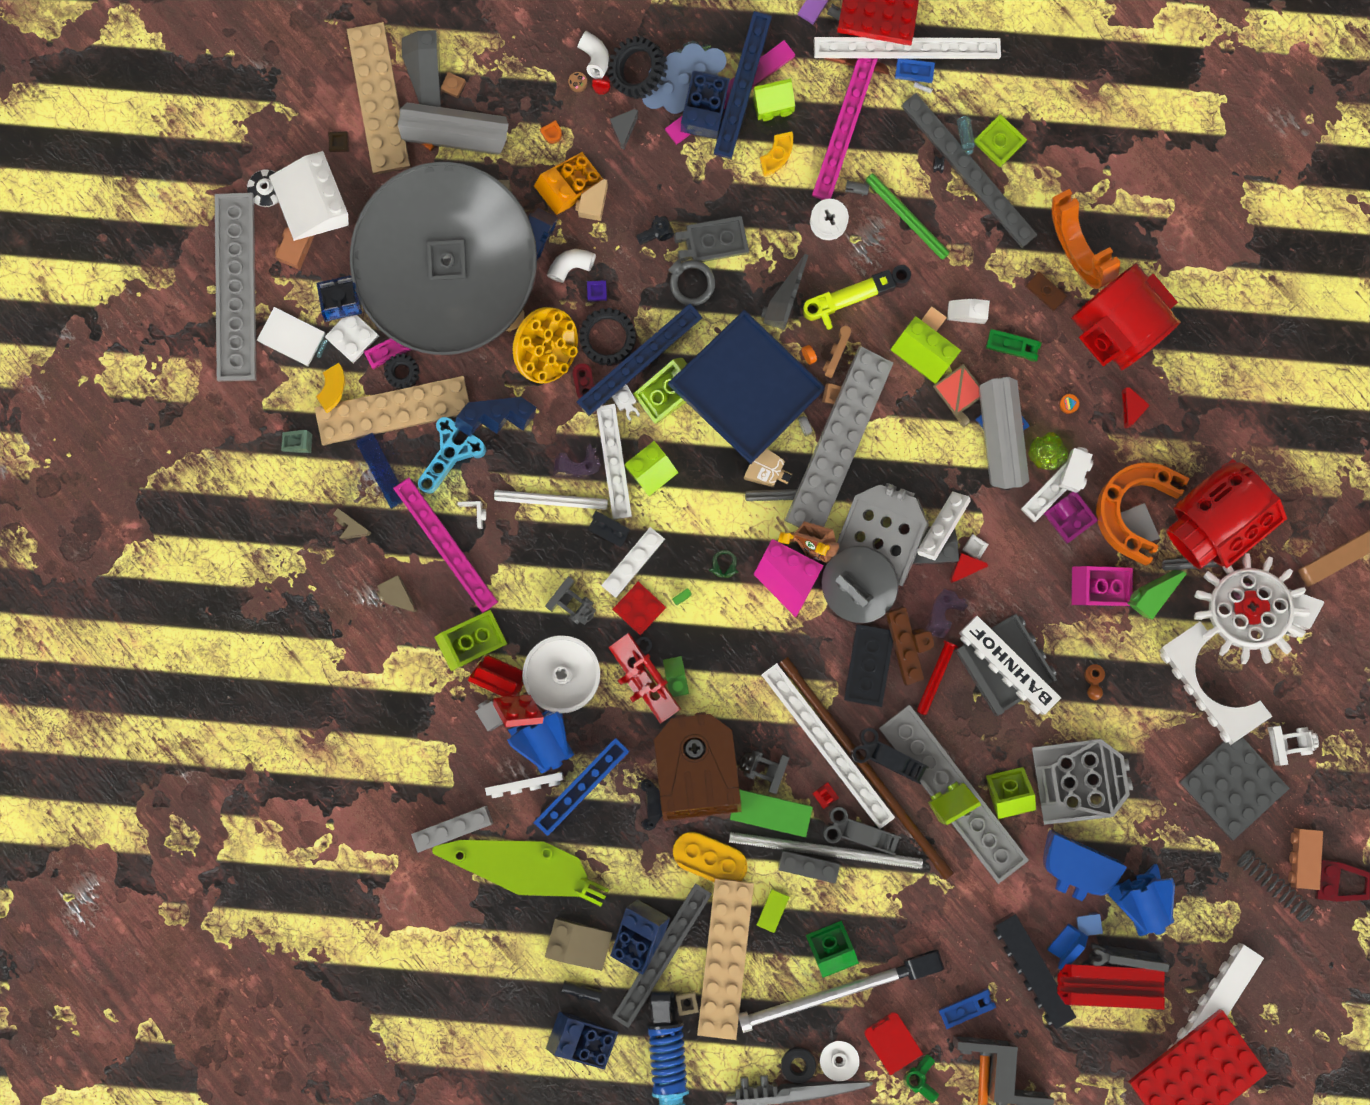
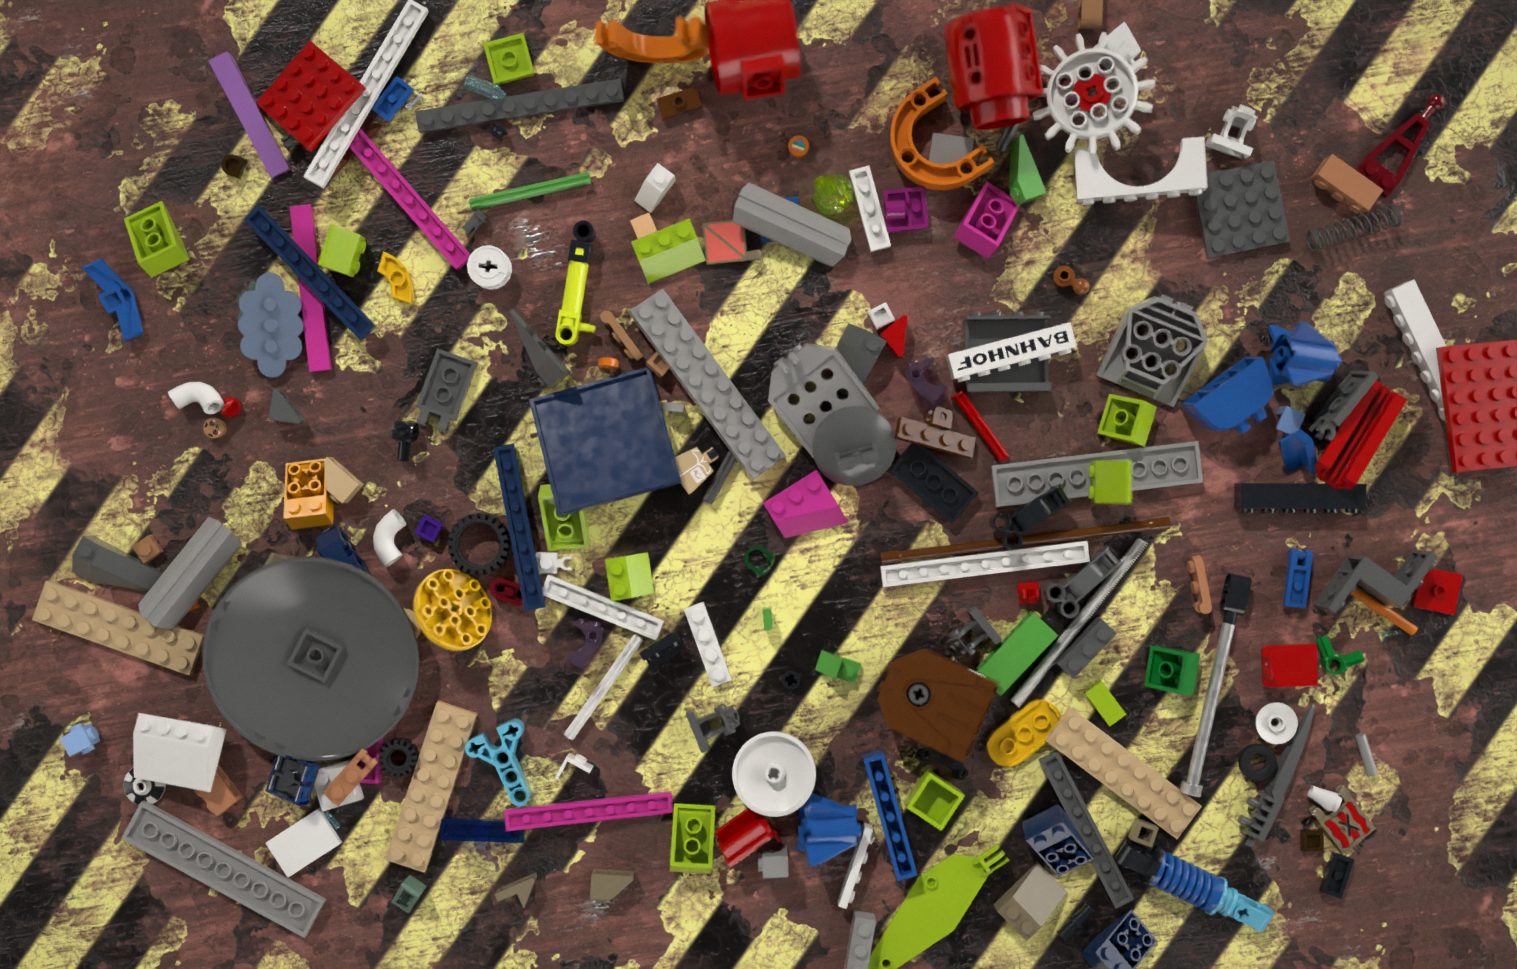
camera: 65 degrees left, 5 degrees up
yellow tile [316,363,345,413] -> none
dark brown tile [328,131,349,152] -> none
dark blue brick [455,397,537,437] -> none
red plate [493,695,544,727] -> none
orange tile [539,120,562,144] -> none
black tyre [608,36,668,99] -> none
piece [608,633,681,724] -> none
red plate [612,581,666,636] -> none
dark grey piece [668,260,715,306] -> none
dark blue slope [681,71,730,140] -> none
nougat torso [778,521,839,565] -> none
white plate [917,491,970,560] -> none
green plate [985,329,1042,362] -> none
white brick [1058,447,1093,493] -> none
red slope [1122,387,1150,428] -> none
none -> light blue brick [59,723,100,757]
none -> nougat plate [323,748,378,806]
none -> lime piece [904,768,965,831]
none -> nougat plate [1187,555,1212,614]

